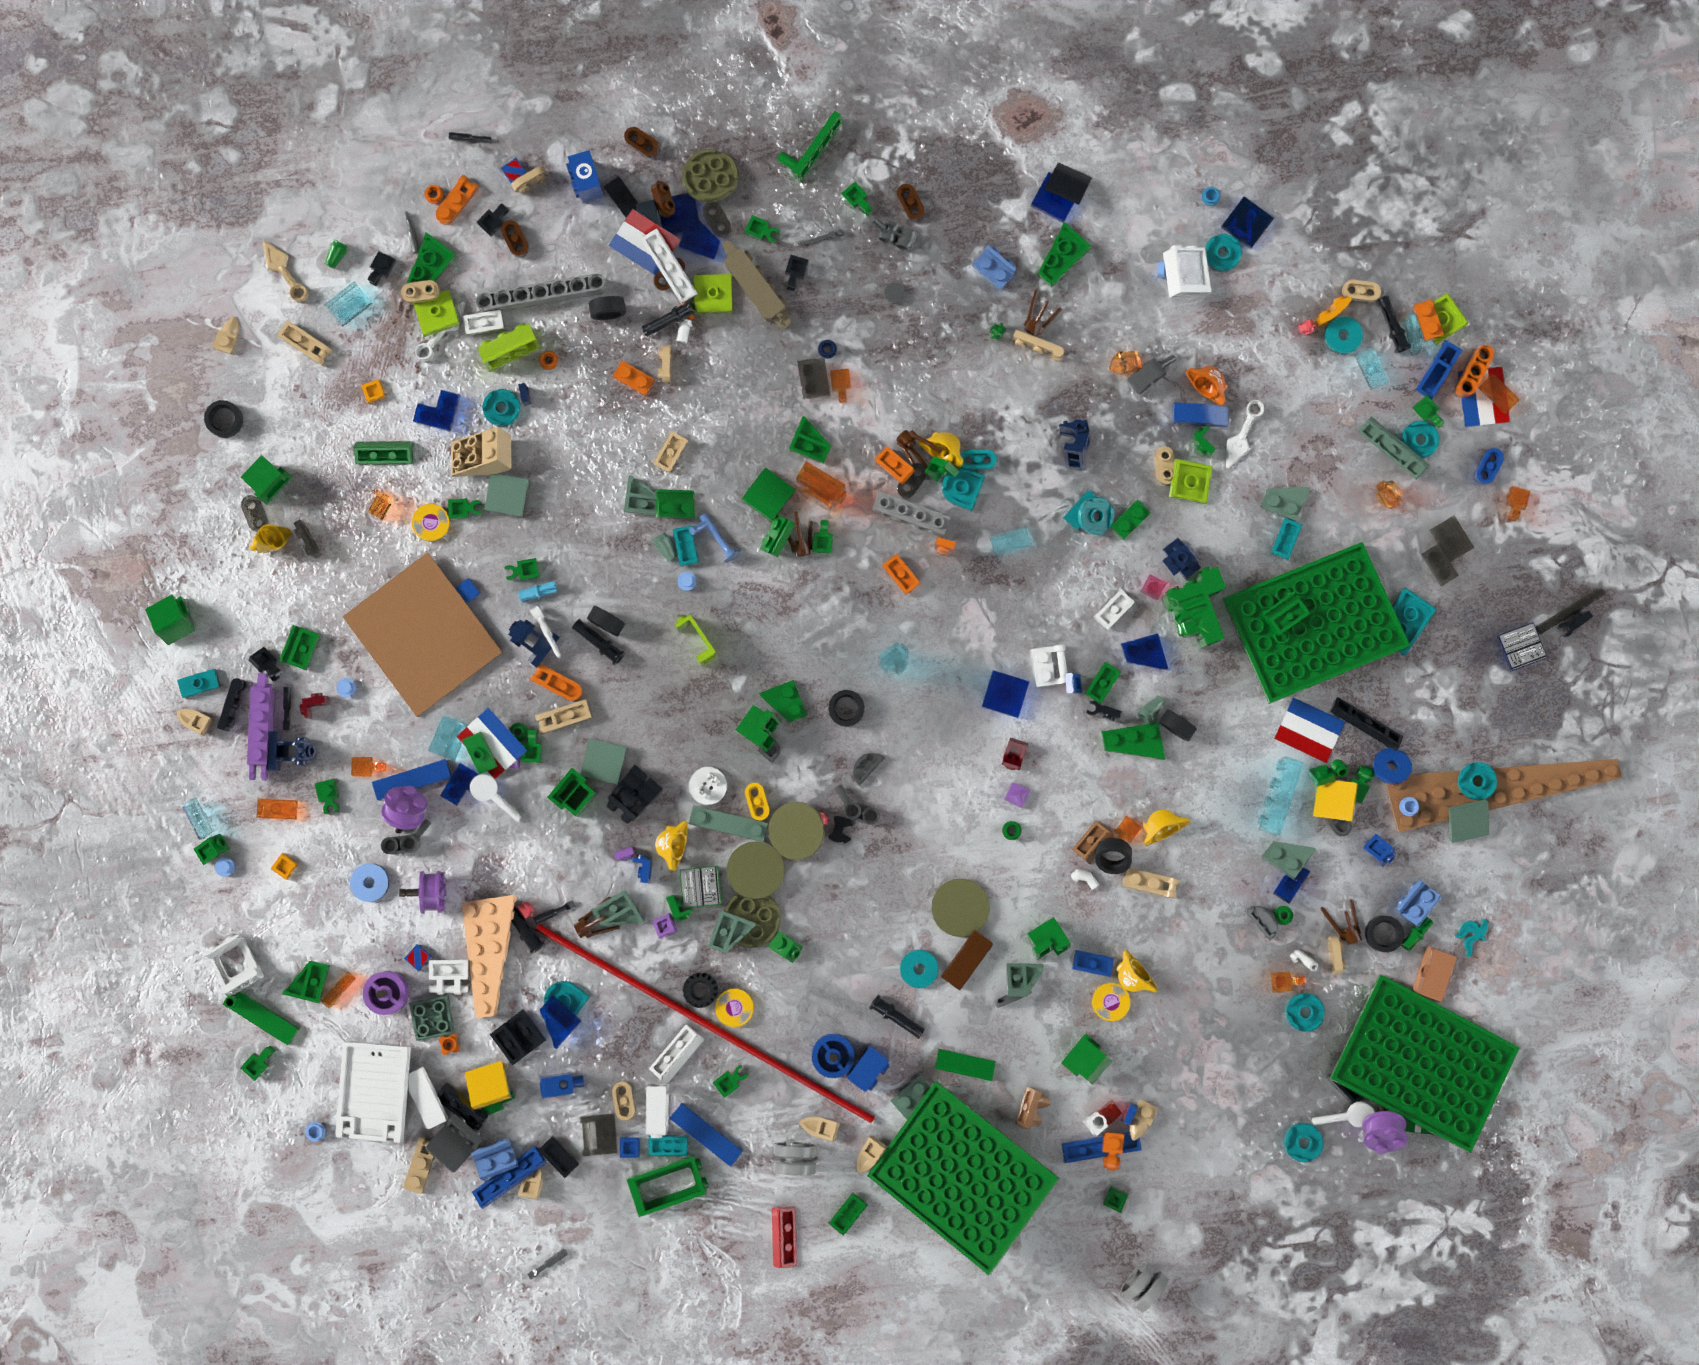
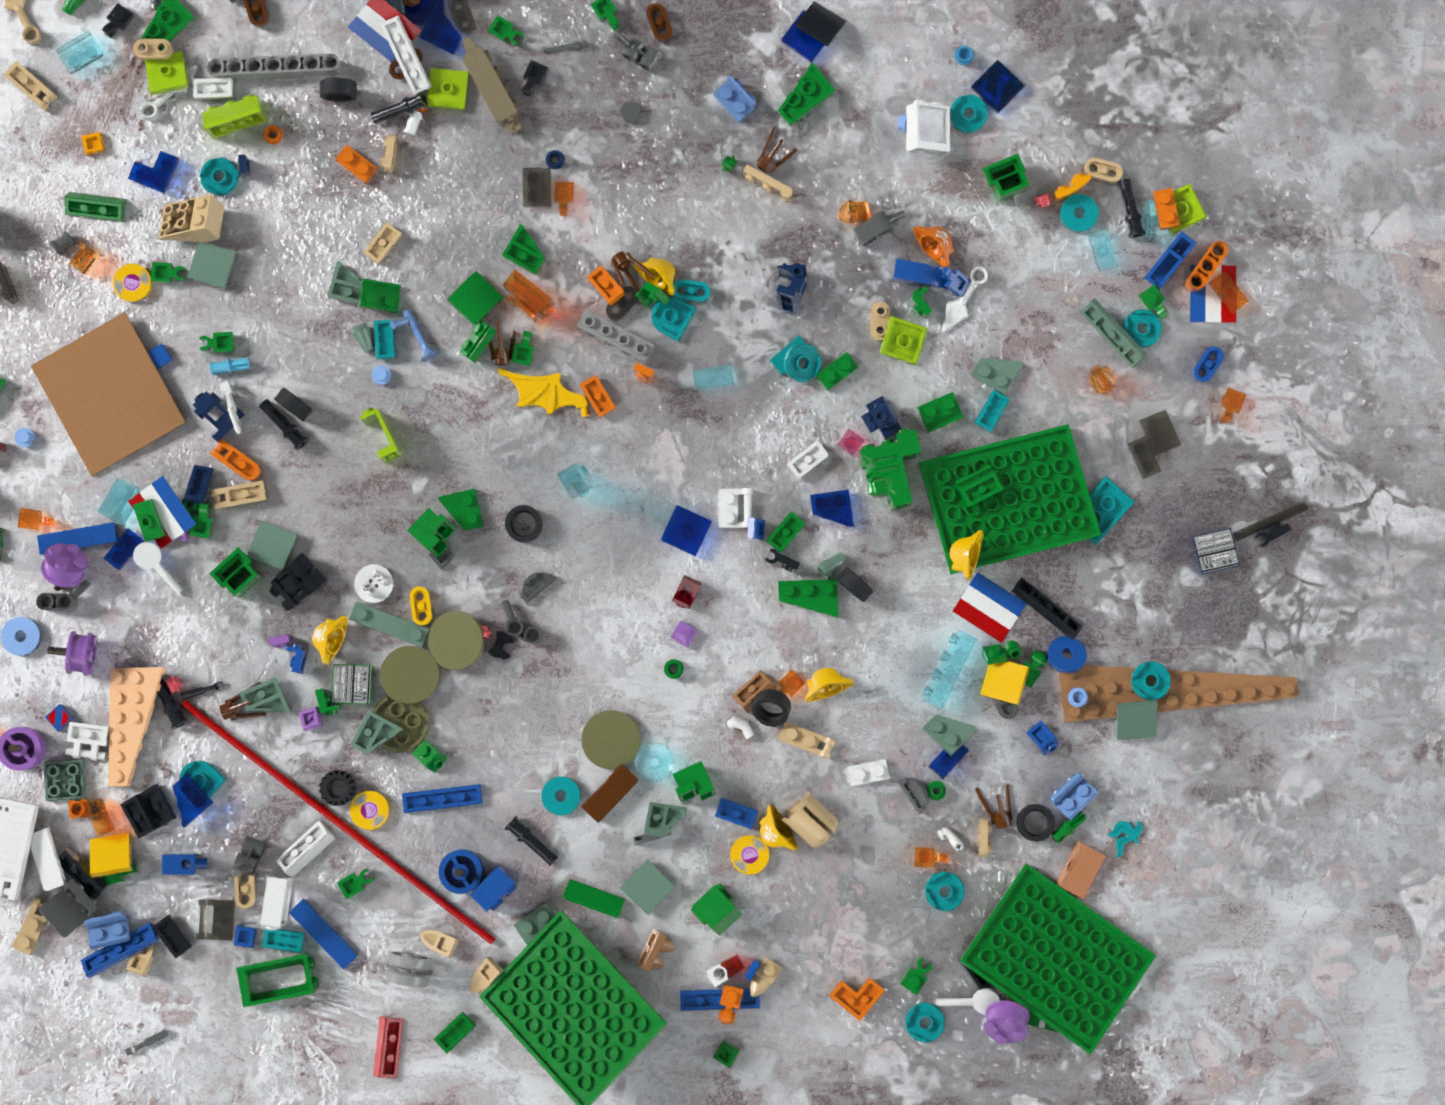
camera: 10 degrees right, 0 degrees up
none -> dark grey bush [50,230,76,256]
none -> clear orange leg [85,797,115,838]
none -> dark blue plate [184,465,214,504]
none -> dark grey beam [233,836,266,877]
none -> blue tile [402,784,483,813]
none -> yellow animal [498,368,589,418]
none -> sand green tile [620,859,676,915]
none -> clear light blue dish [635,743,674,782]
none -> tan cylinder [781,791,839,848]
none -> orange plate [829,977,885,1021]
none -> white plate [847,759,890,786]
none -> green plate [900,958,932,995]
none -> green plate [917,392,964,434]
none -> blue plate [936,267,970,297]
none -> yellow hat [950,530,983,581]
none -> green plate [982,153,1030,203]

